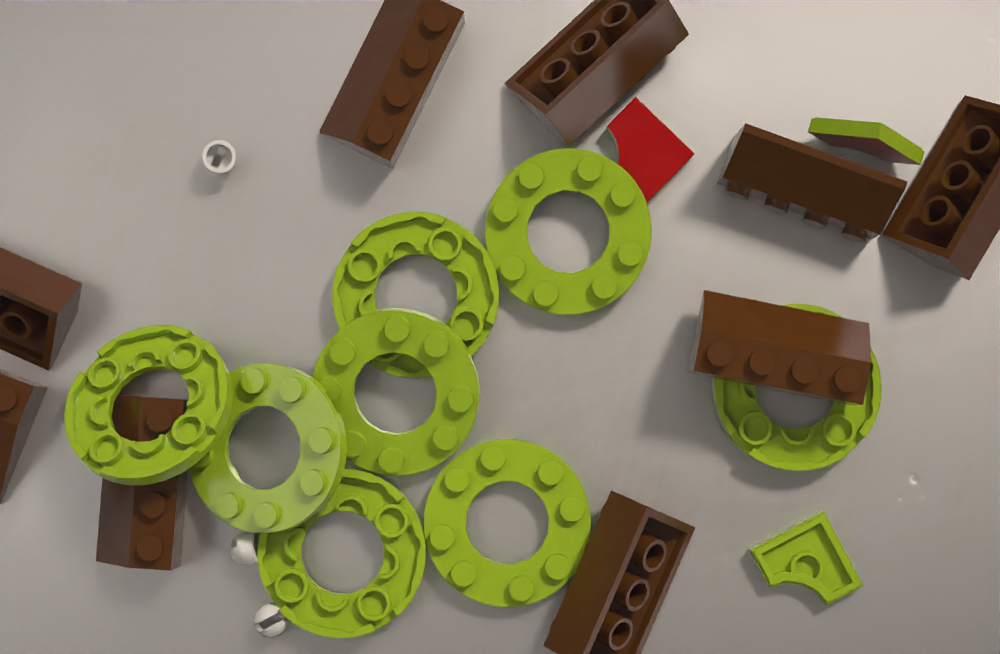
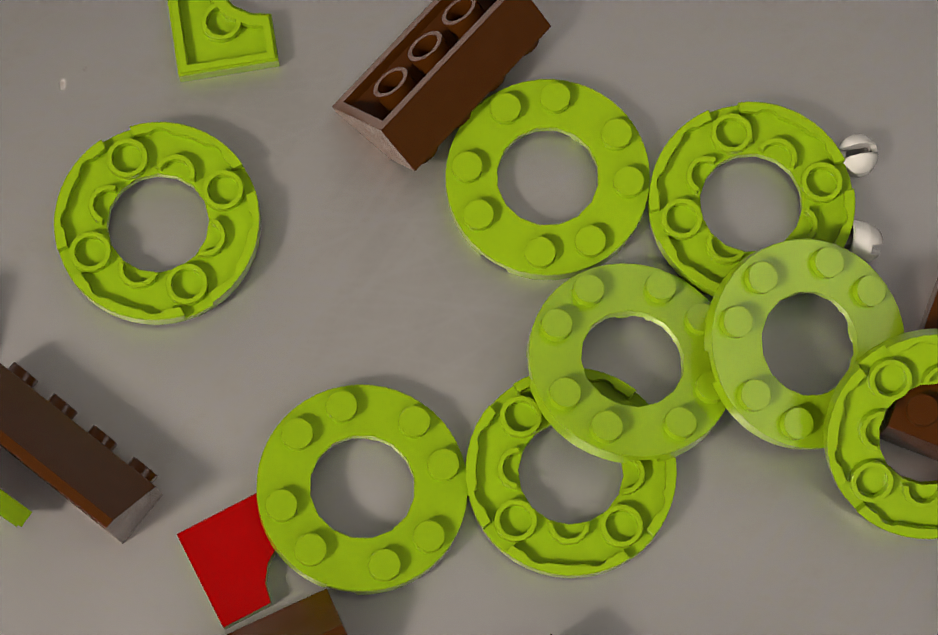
camera: 155 degrees left, 10 degrees down
reddish brown slope [688,290,871,406] -> none

